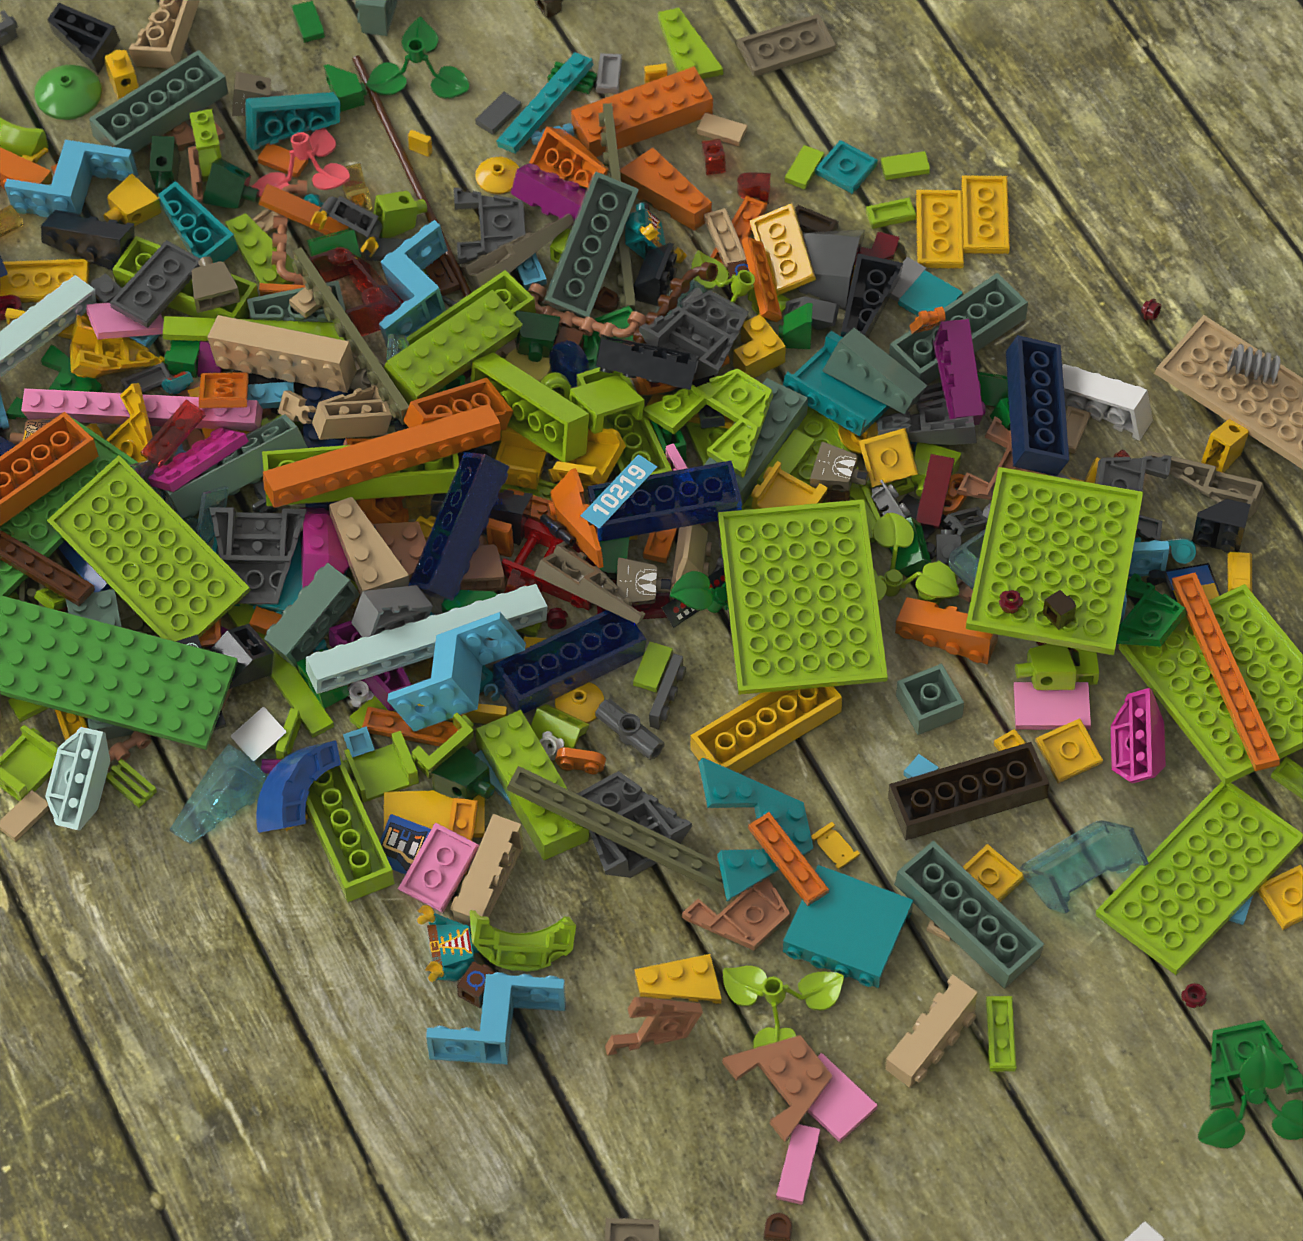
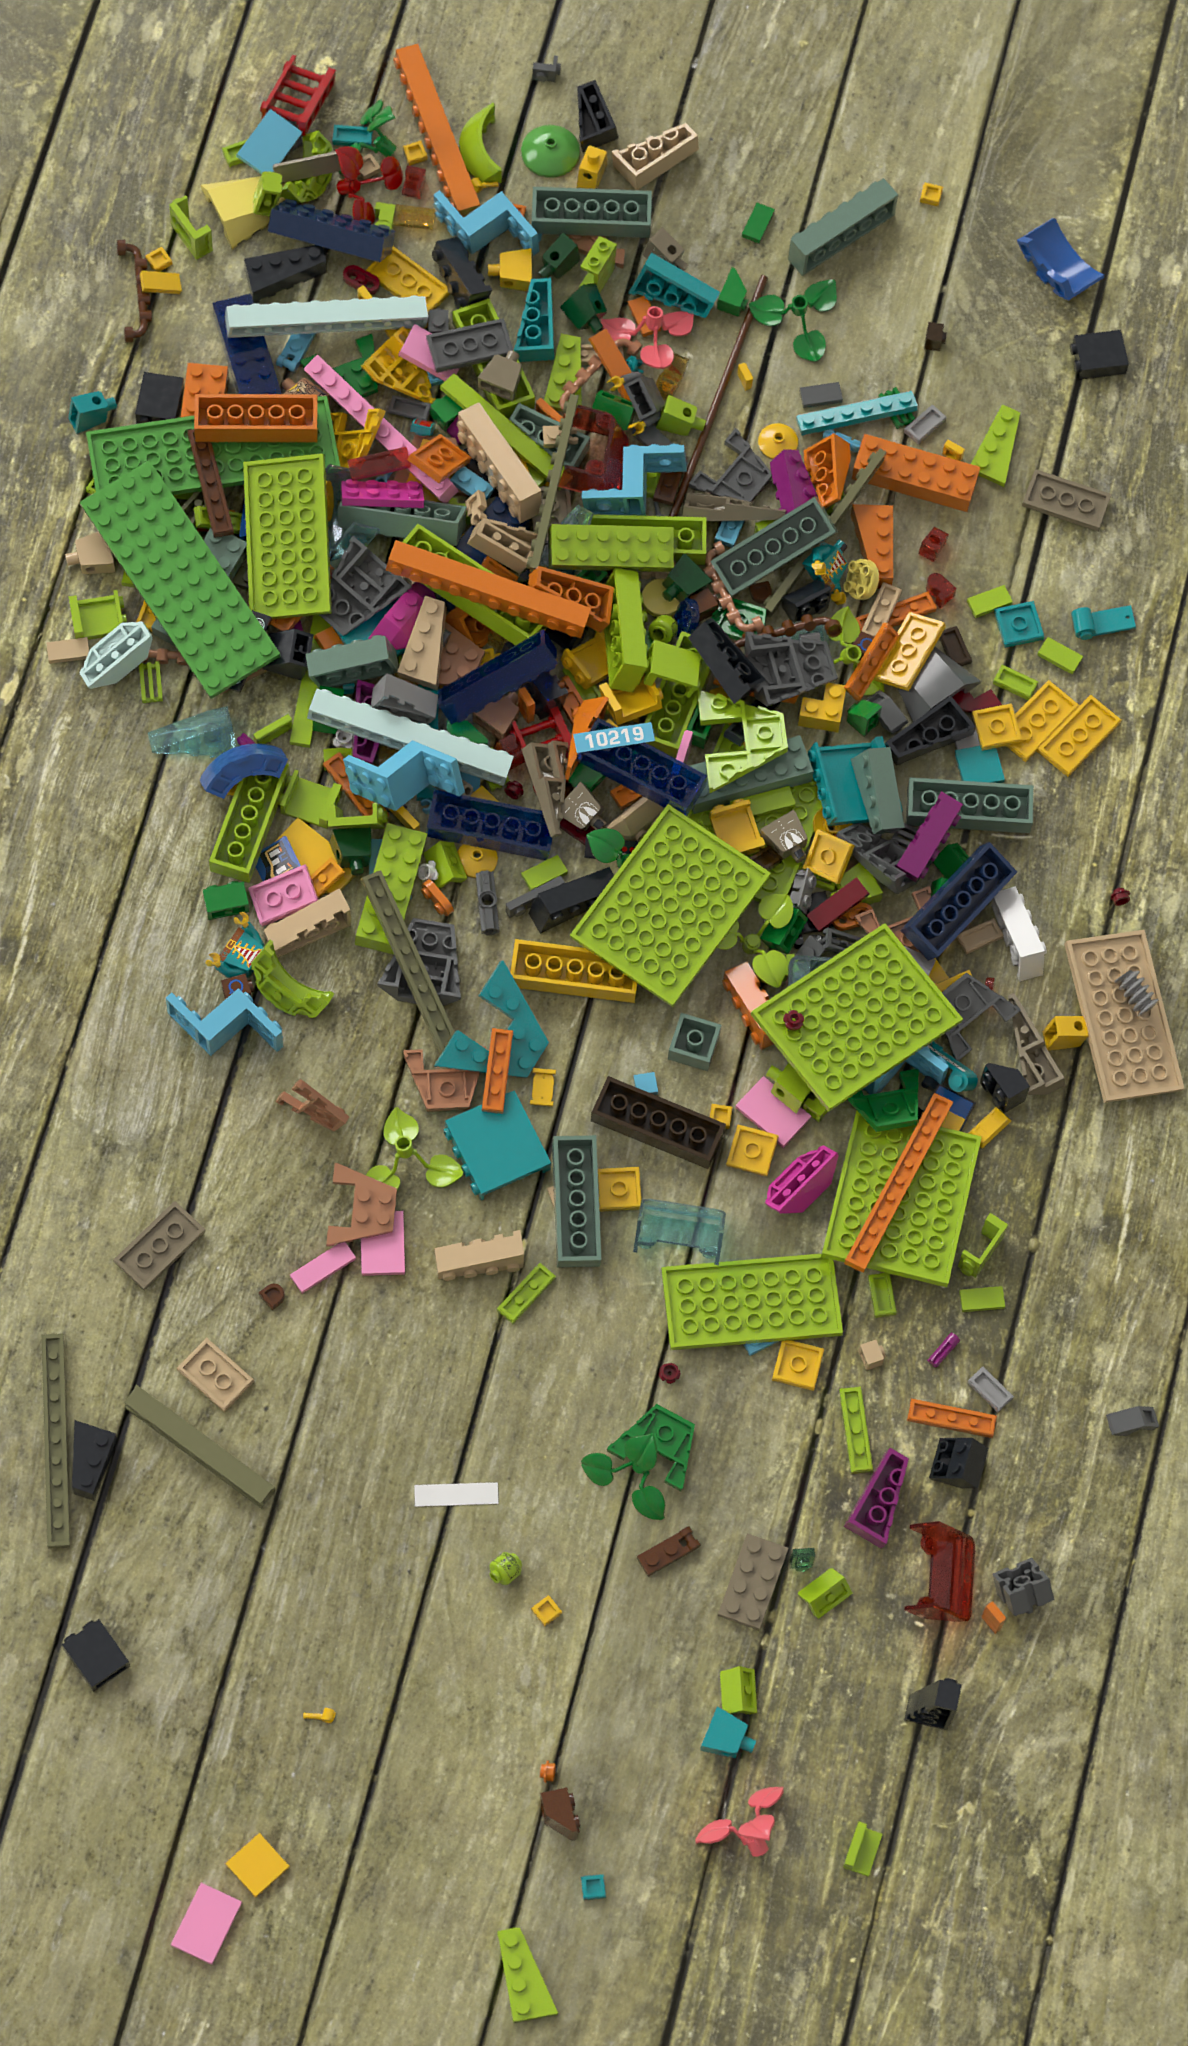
camera: 35 degrees right, 10 degrees up
nougat tile [188,146,203,202] -> none
white sticker [231,707,286,762] -> none
medium azure plate [343,726,375,758] -> none
black bar [540,514,576,546] -> none
yellow wing [635,954,722,1004] -> none
tan tile [697,113,747,146] -> none
orange plate [909,306,946,334] -> none
dark brown plate [1043,590,1076,630] -> none
none -> green brick [203,881,249,920]
none -> black wedge [528,867,614,934]
none -> light yellow tile [843,559,879,600]
none -> yellow tile [972,703,1022,751]
none -> teal door [1071,605,1136,640]

